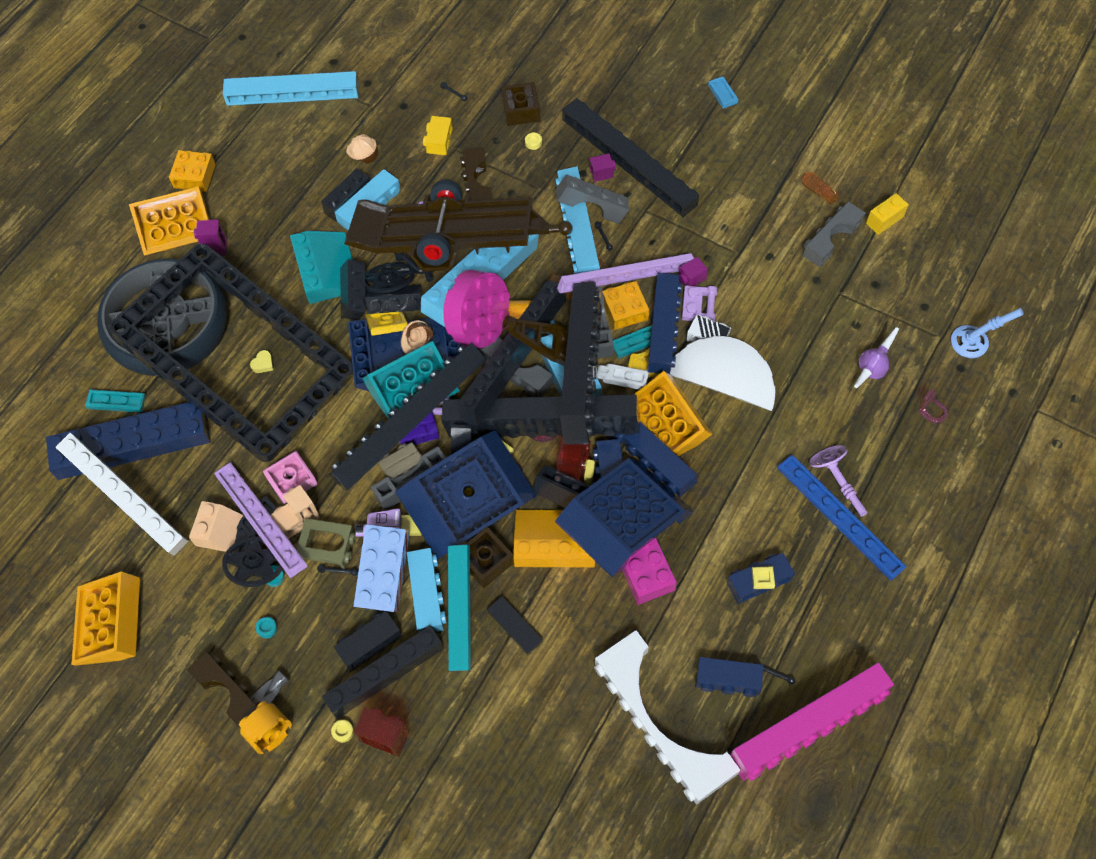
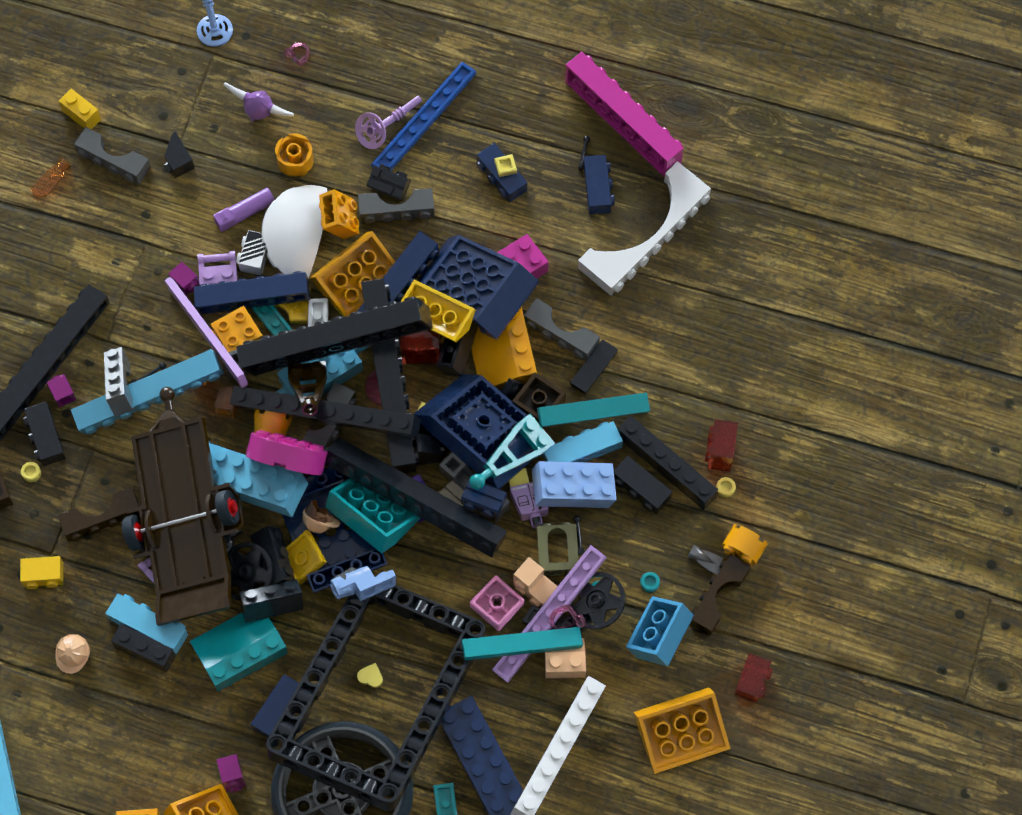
camera: 105 degrees left, 5 degrees up
none -> black brick [23,402,66,466]
none -> black slope [164,131,195,178]
none -> medium lavender piece [213,188,275,232]
none -> dark blue brick [251,674,299,738]
none -> light orange brick [275,133,314,177]
none -> light orange brick [319,189,359,239]
none -> light blue plate [330,566,396,601]
none -> dark grey arch [358,188,435,224]
none -> black brick [367,164,411,200]
none -> yellow slope [401,280,476,342]
none -> dark blue brick [461,479,507,518]
none -> teal tile [461,627,583,660]
none -> plate [469,414,554,490]
none -> black plate [501,378,525,400]
none -> dark grey arch [524,298,600,361]
none -> clear pink piece [549,605,586,629]
none -> dark azure brick [626,596,694,666]
none -> clear red brick [734,653,773,703]

